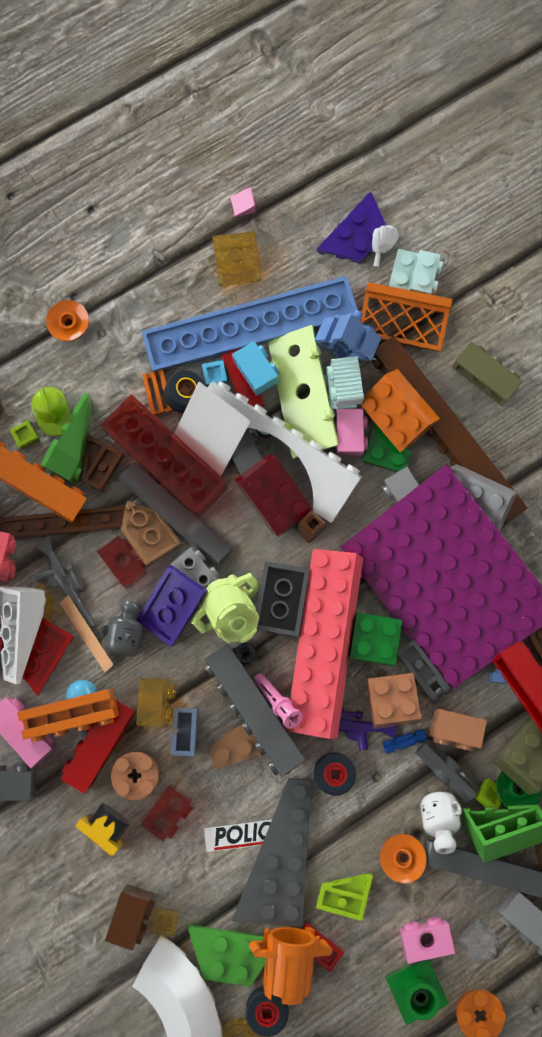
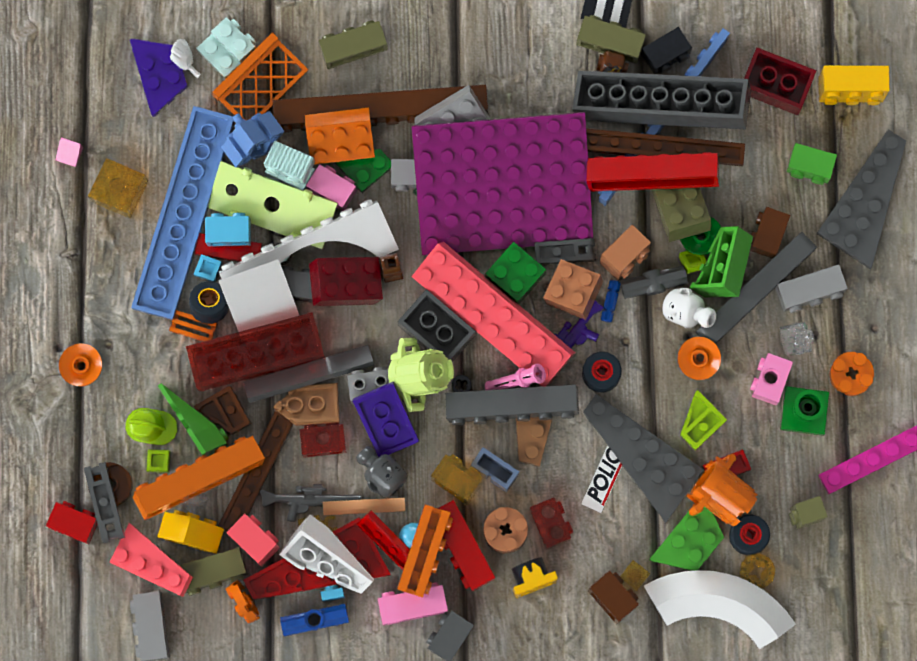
camera: 55 degrees left, 0 degrees up
none -> red tile [357,510,433,576]

